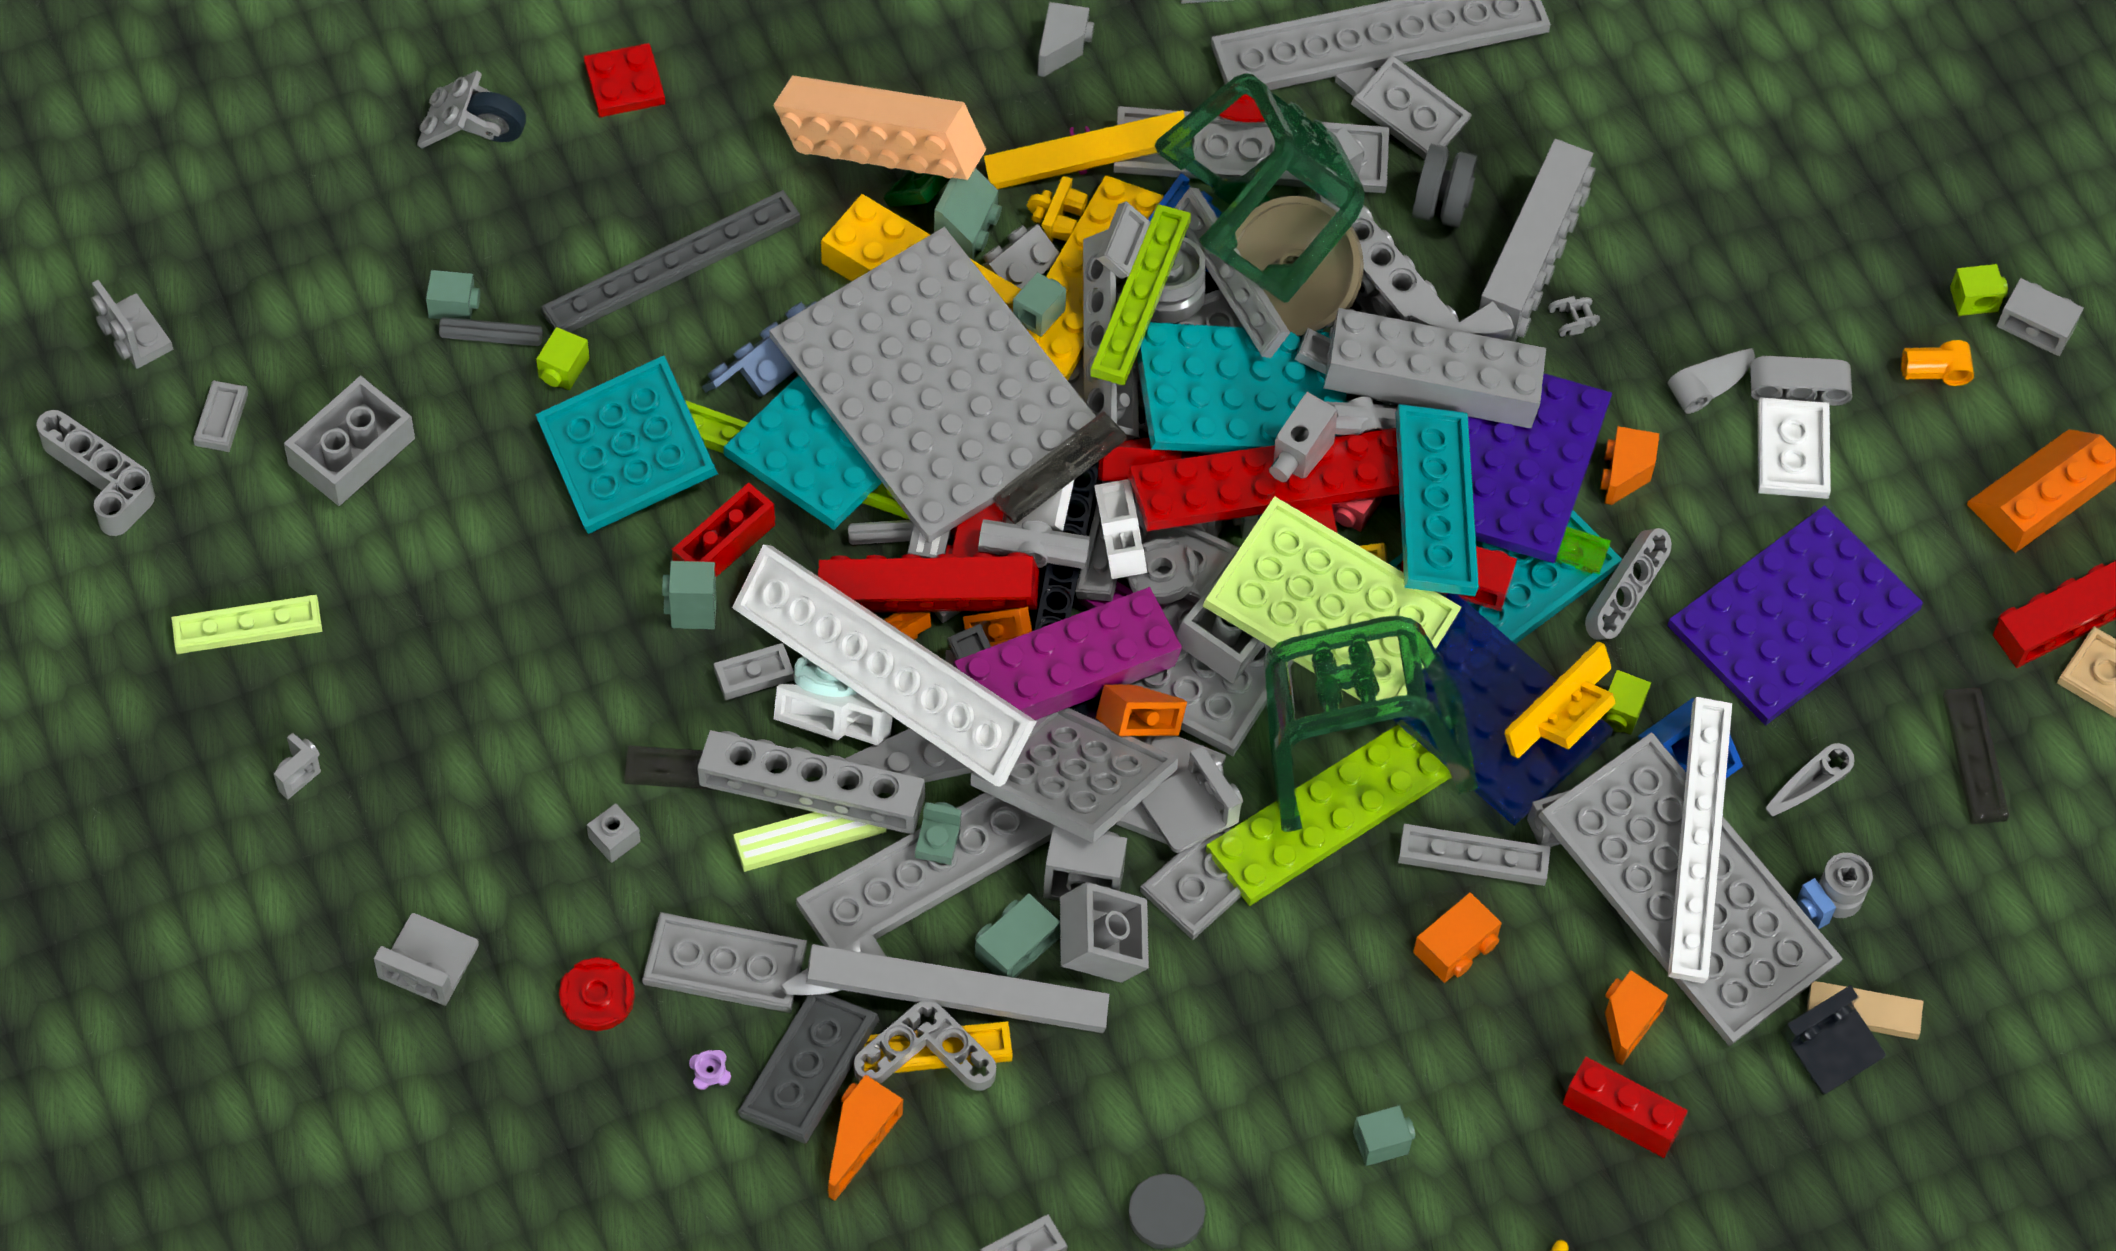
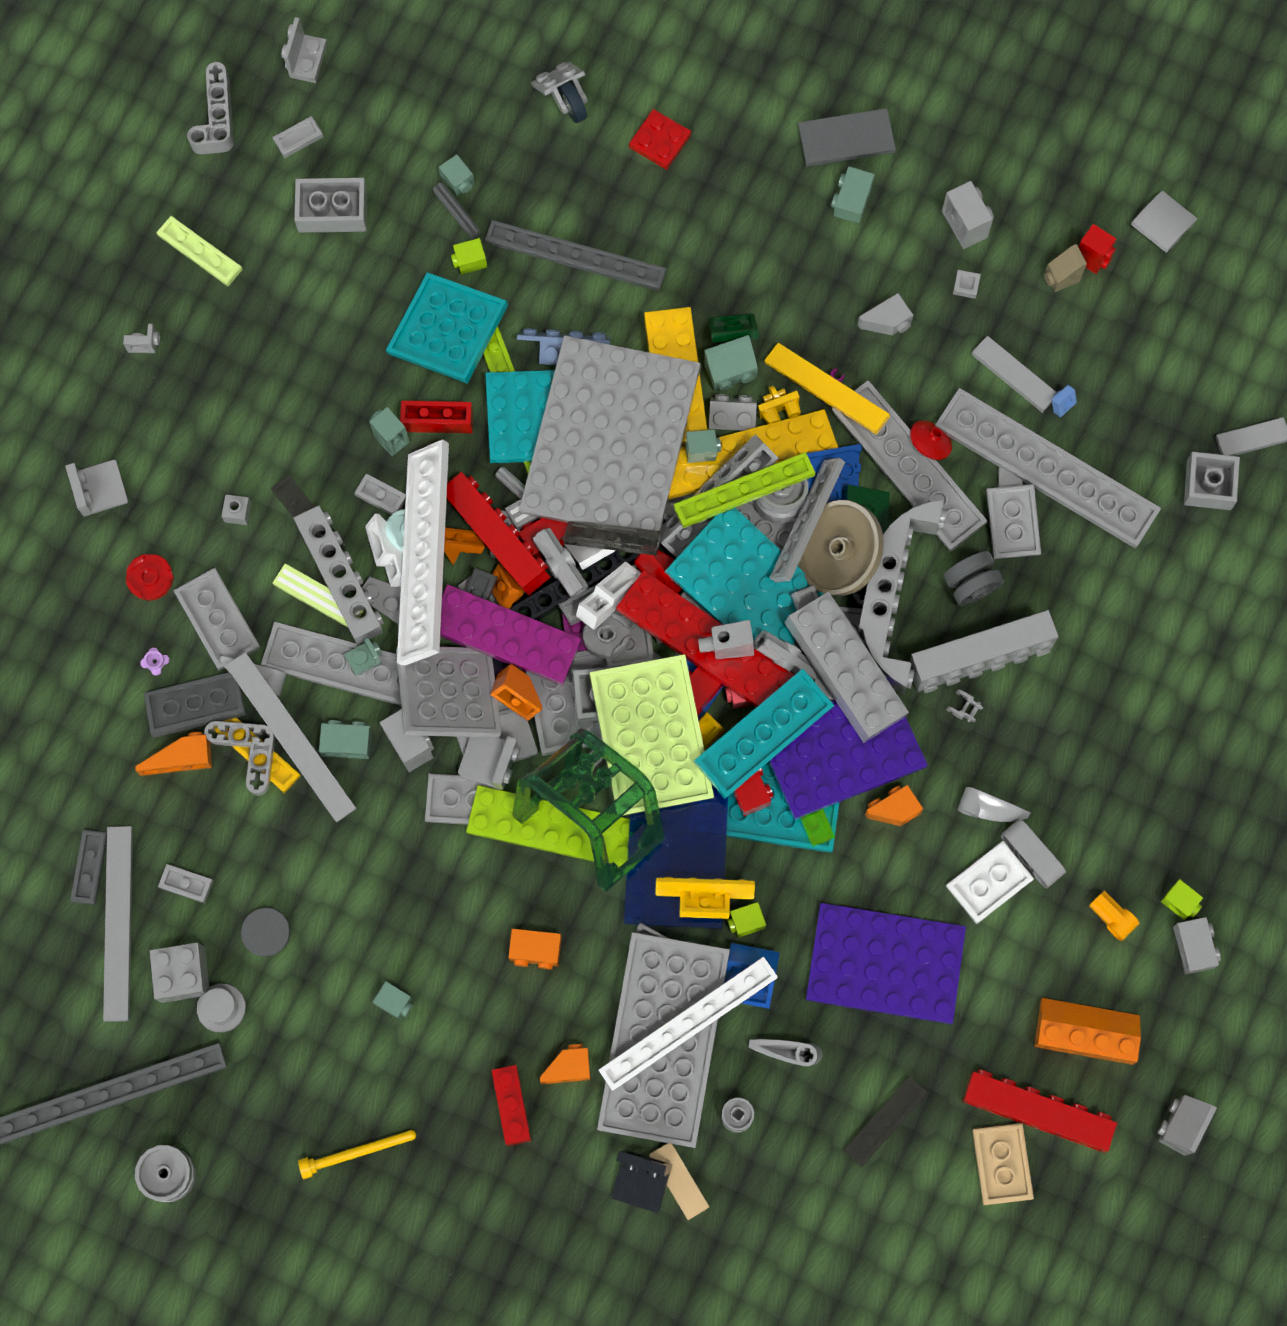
camera: 55 degrees right, 15 degrees up
light nougat brick [773,75,986,180] -> none
light grey brick [1060,882,1149,983] -> none
light grey tile [1096,201,1151,279] -> none
clear green windscreen [1155,73,1365,303] -> none
light grey plate [1398,824,1551,886] -> none
light grey beam [1585,528,1672,640] -> none
medium blue plate [1796,878,1836,929] -> none

